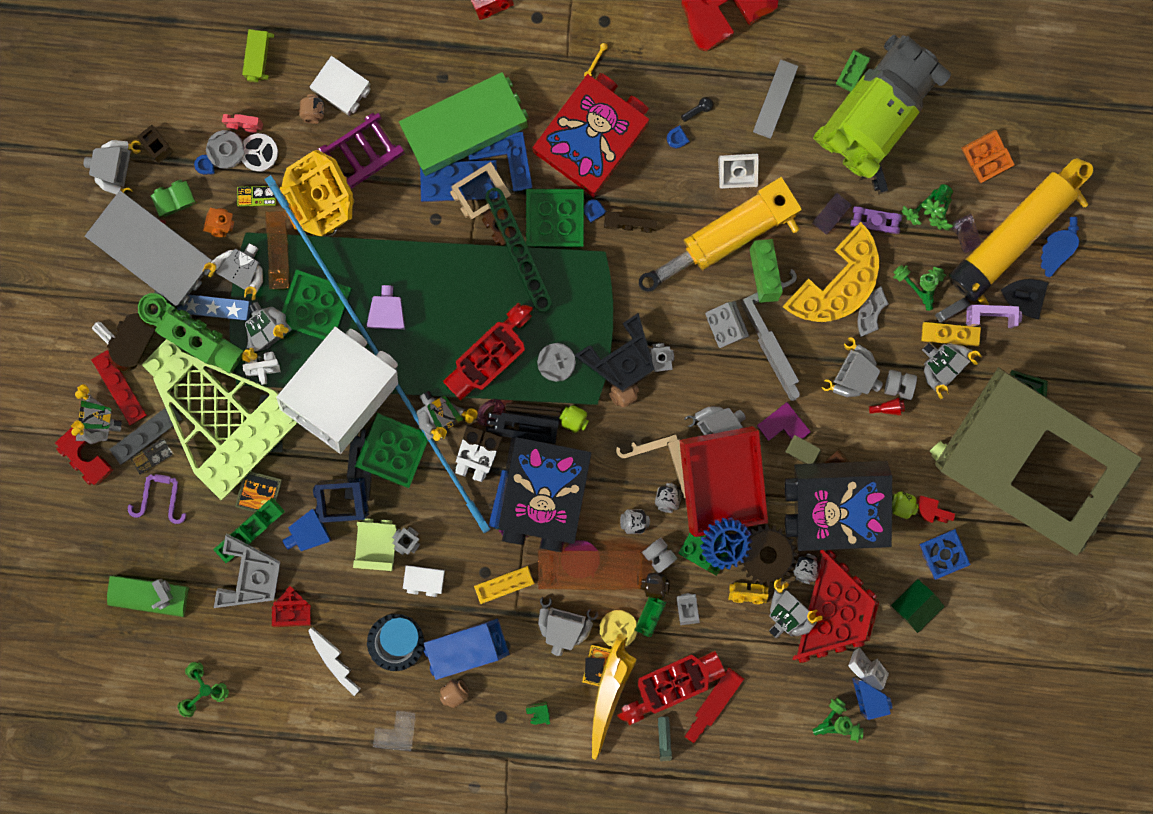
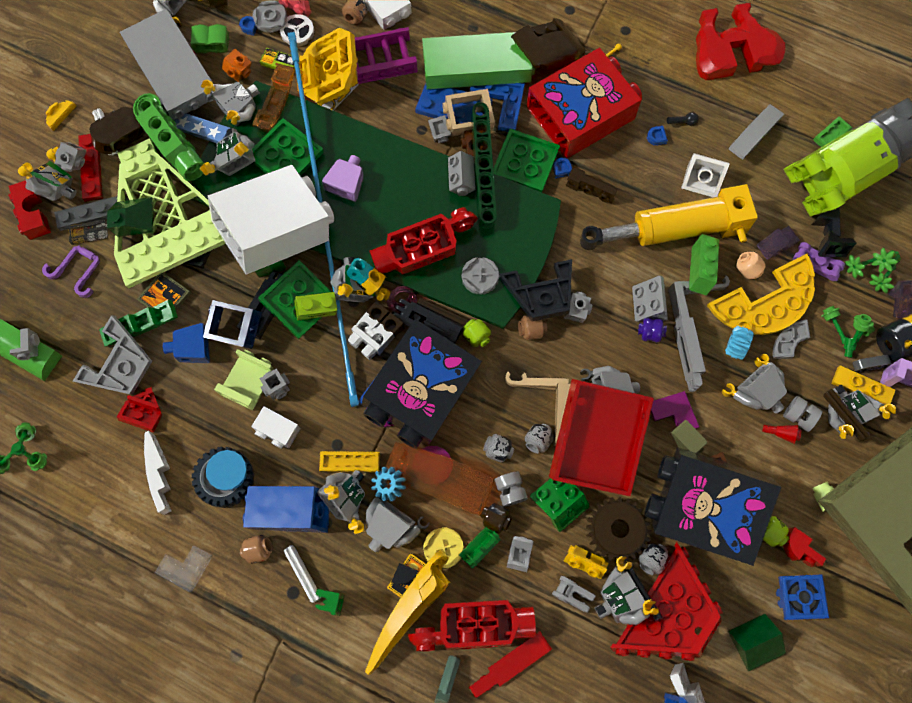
camera: 20 degrees right, 15 degrees down
white hips [243,352,281,385] -> none
blue gear [700,518,752,570] -> none
none -> yellow tile [46,100,76,131]
none -> light grey brick [55,142,86,172]
none -> dark green slope [107,197,153,237]
none -> white axle [284,545,321,603]
none -> lime brick [294,292,337,320]
none -> torso [317,470,365,534]
none -> leg [347,258,386,296]
none -> medium azure gear [371,467,406,501]
none -> light grey bracket [428,115,451,143]
none -> light grey brick [448,151,475,196]
none -> dark brown slope [511,18,586,70]
none -> light grey piece [552,576,596,613]
none -> black bar [624,565,663,622]
none -> dark purple piece [638,318,667,343]
none -> medium azure gear [725,326,753,360]
none -> light nougat head [736,251,765,279]
none -> black slope [818,229,856,258]
none -> dark brown axle [823,389,870,441]

